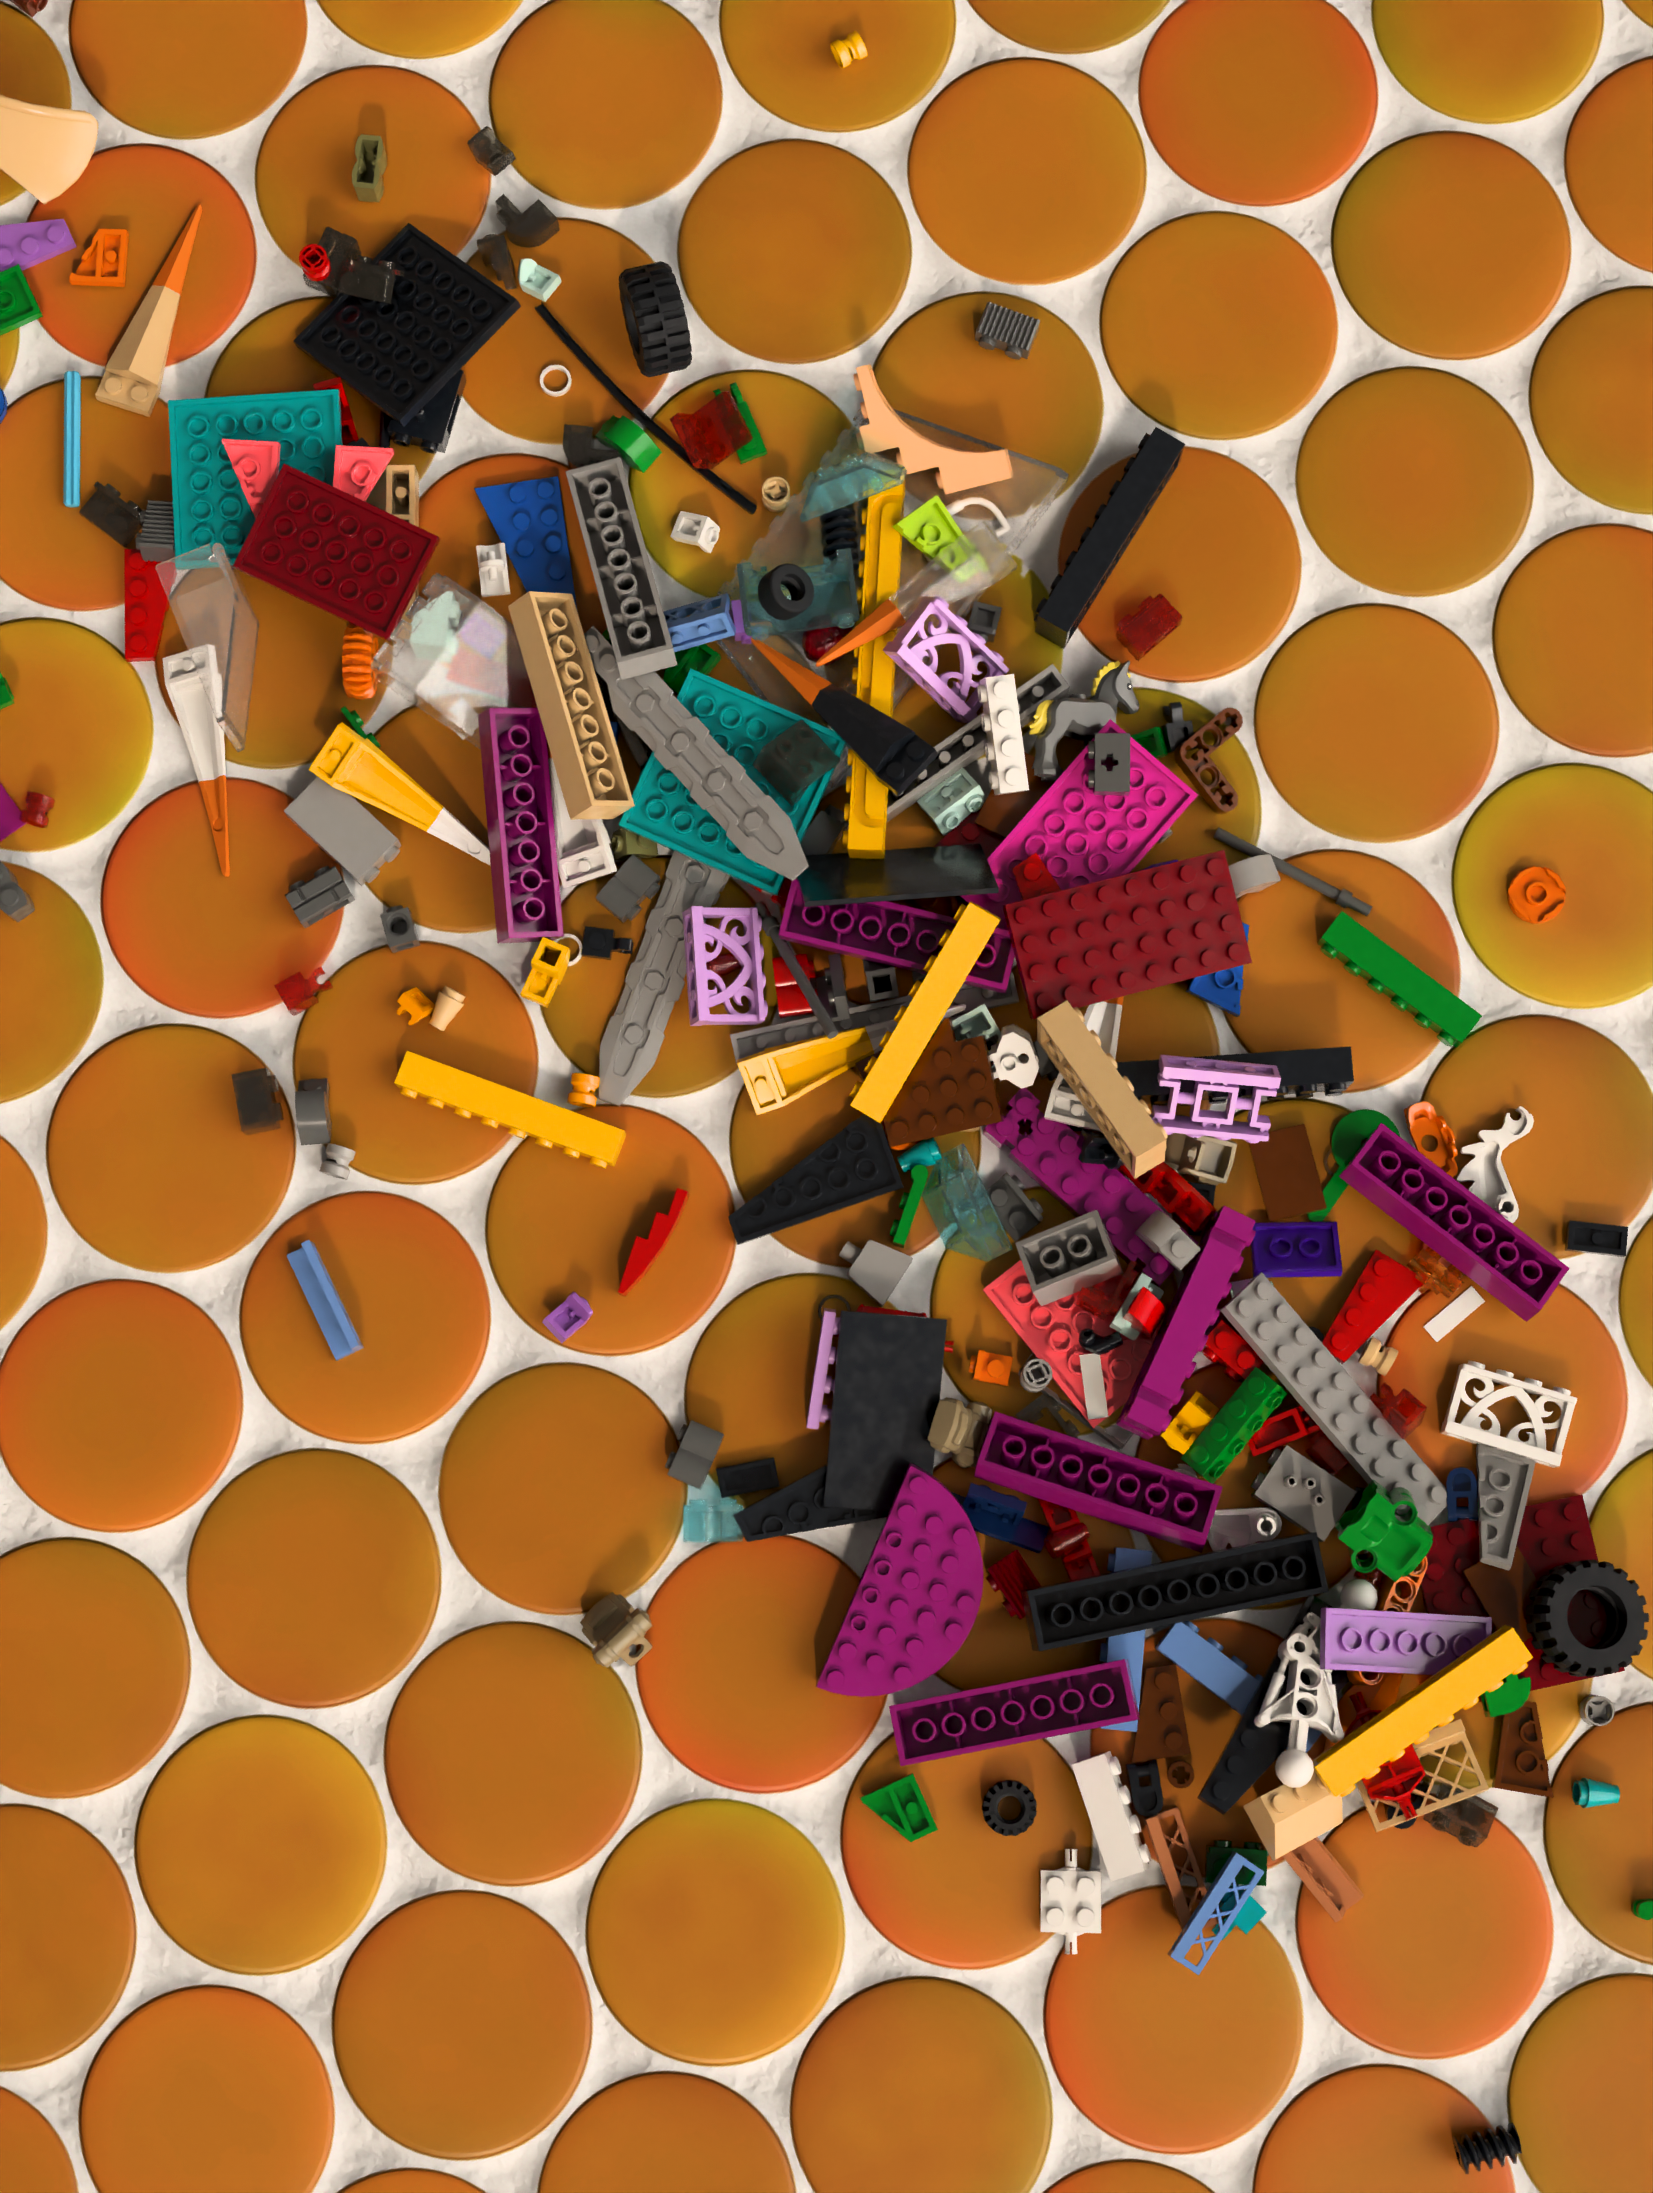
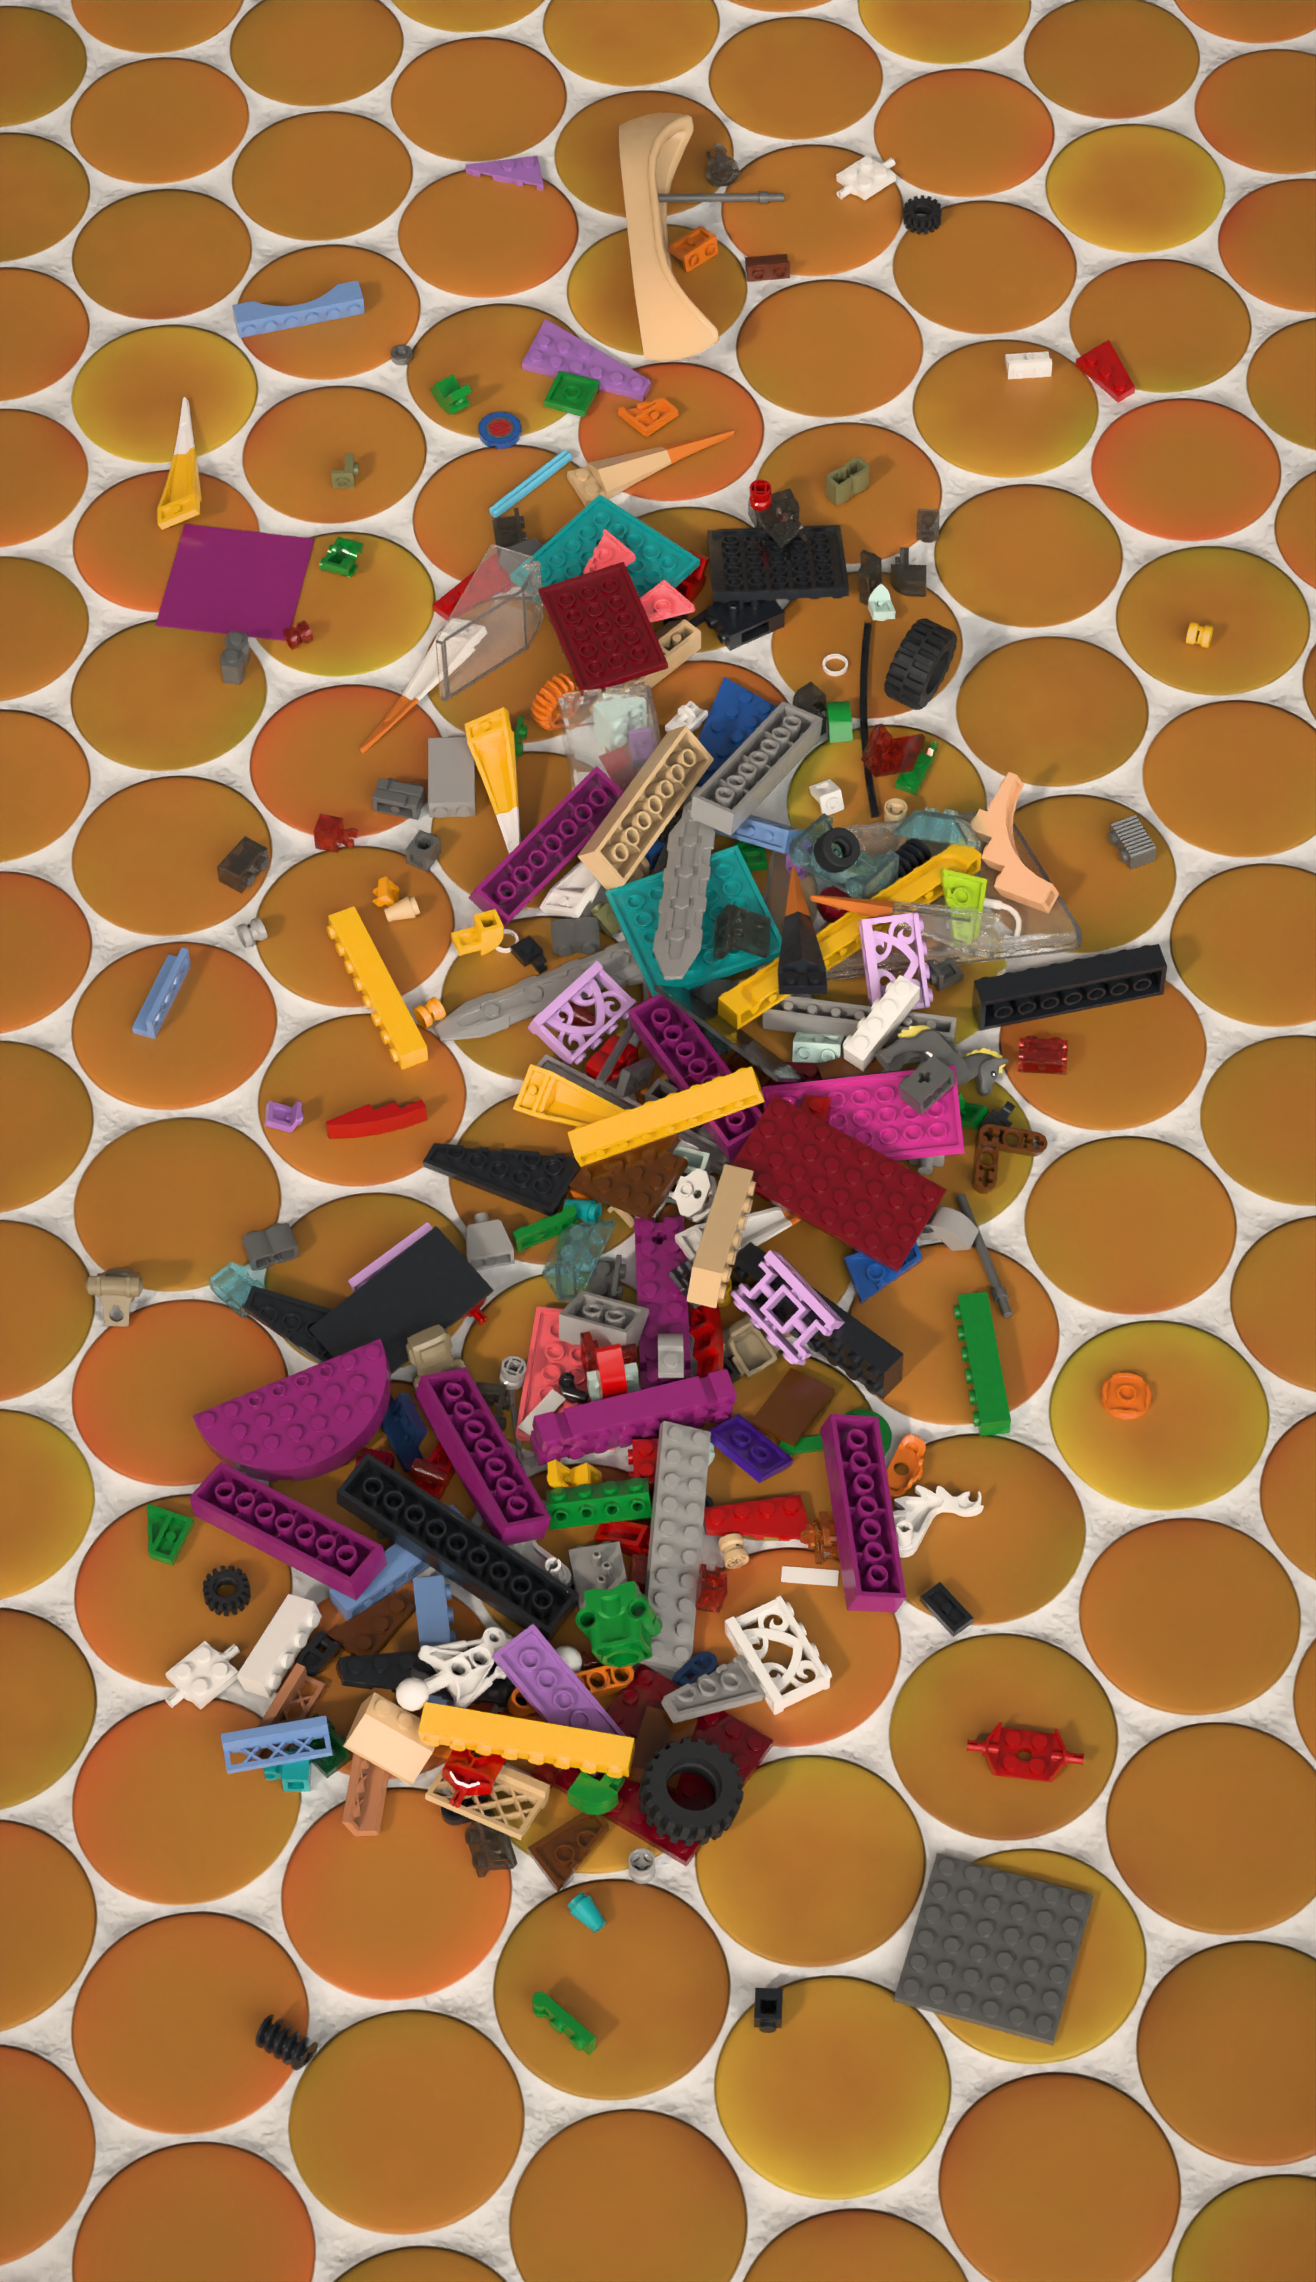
camera: 45 degrees right, 25 degrees down
dark grey brick [295,1078,332,1146] -> none
black tile [716,1457,780,1498] -> none
orange bracket [968,1349,1013,1387] -> none

